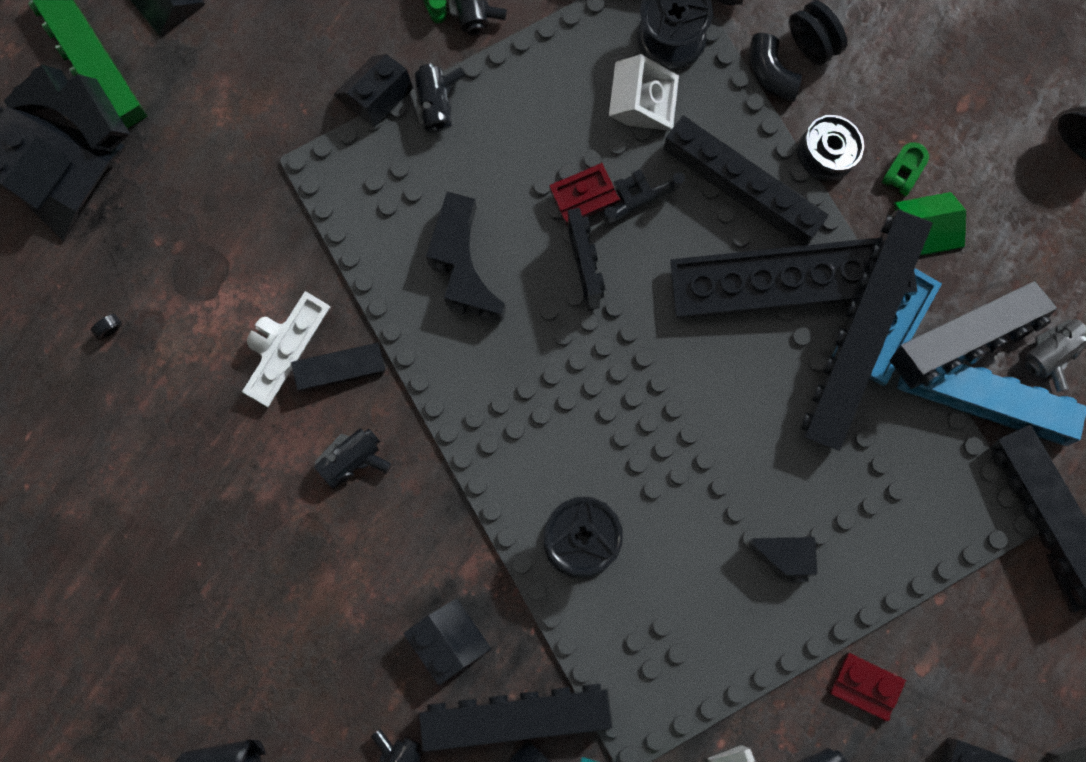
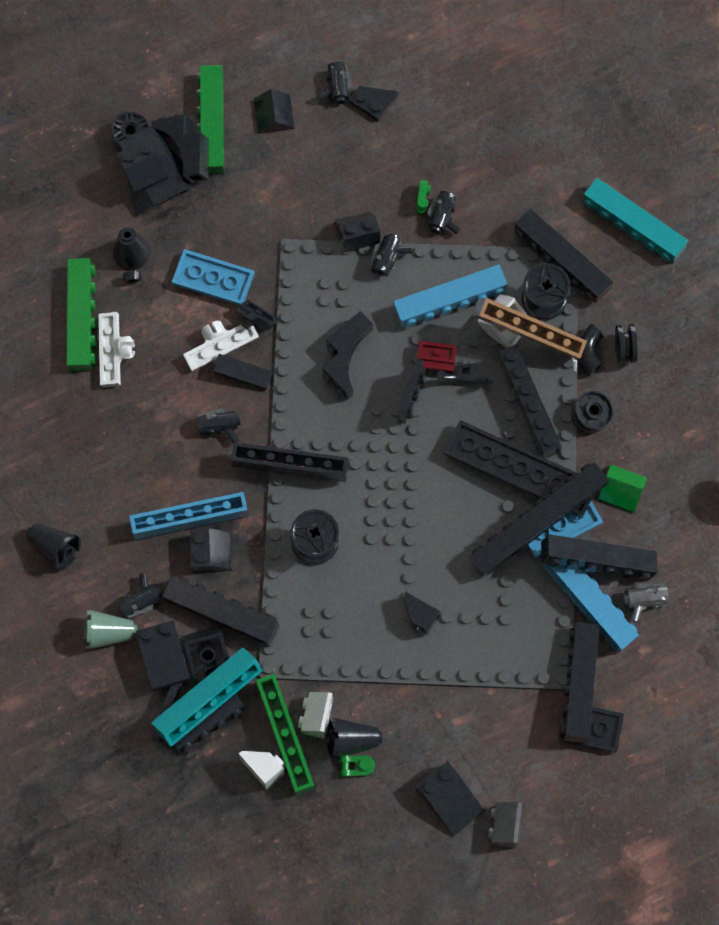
camera: 30 degrees right, 5 degrees down
dark red plate [829,653,906,722] -> none
green plate [881,142,929,197] -> none
none -> green brick [67,258,96,371]
none -> white plate [99,312,135,387]
none -> black cone [113,227,150,270]
none -> dark azure brick [129,492,249,540]
none -> dark azure plate [172,249,255,305]
none -> black brick [231,442,349,482]
none -> black plate [237,299,279,331]
none -> dark azure brick [393,265,508,327]
none -> medium nougat brick [472,298,587,359]

